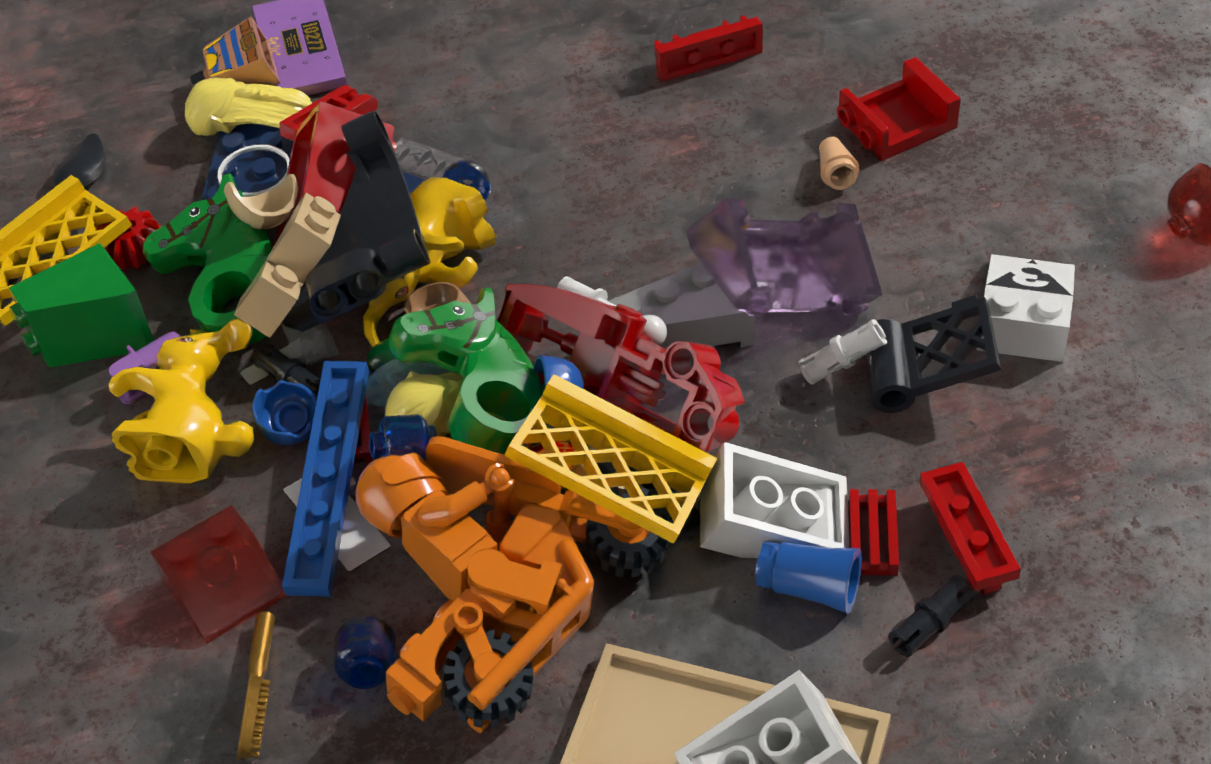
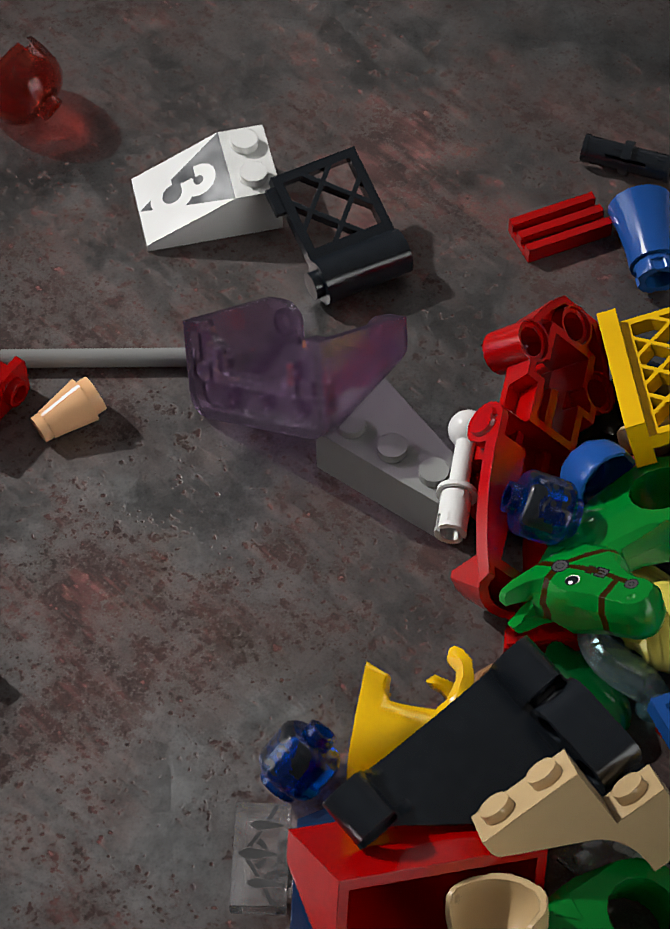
camera: 120 degrees left, 5 degrees up
white slope [700,442,850,558] -> none
white pin [799,319,887,385] -> none
red plate [919,462,1021,595] -> none
none -> light grey bar [0,347,194,368]
none -> clear blue head [500,469,584,546]

